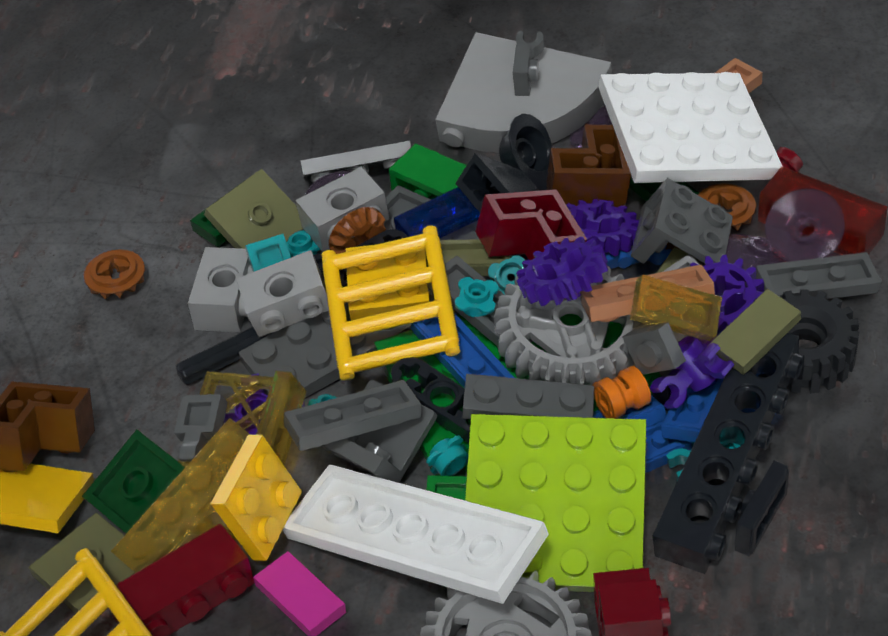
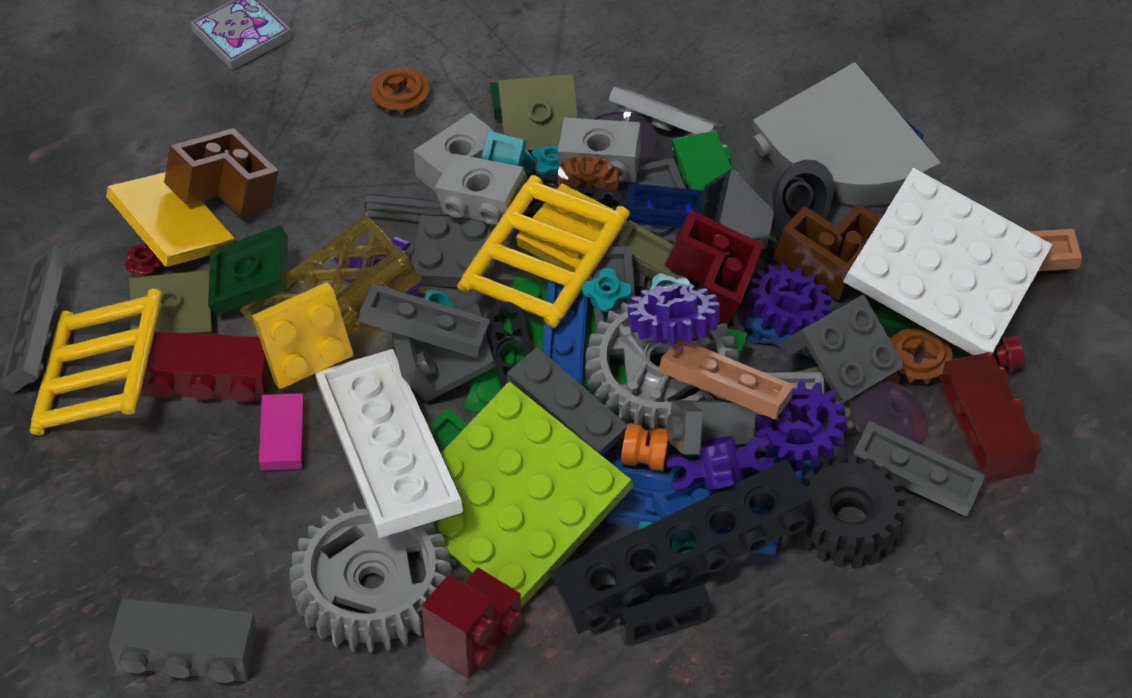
camera: 35 degrees right, 5 degrees up
clear yellow plate [111,418,251,573] -> none
dark grey plate [174,394,228,472] -> none
teal plate [426,435,468,476] -> none
dark grey plate [512,31,544,96] -> none
clear yellow plate [630,275,722,341] -> none
olive tile [711,289,801,375] -> none
clear purple dish [765,189,845,262] -> none
none -> dark red plate [124,244,163,278]

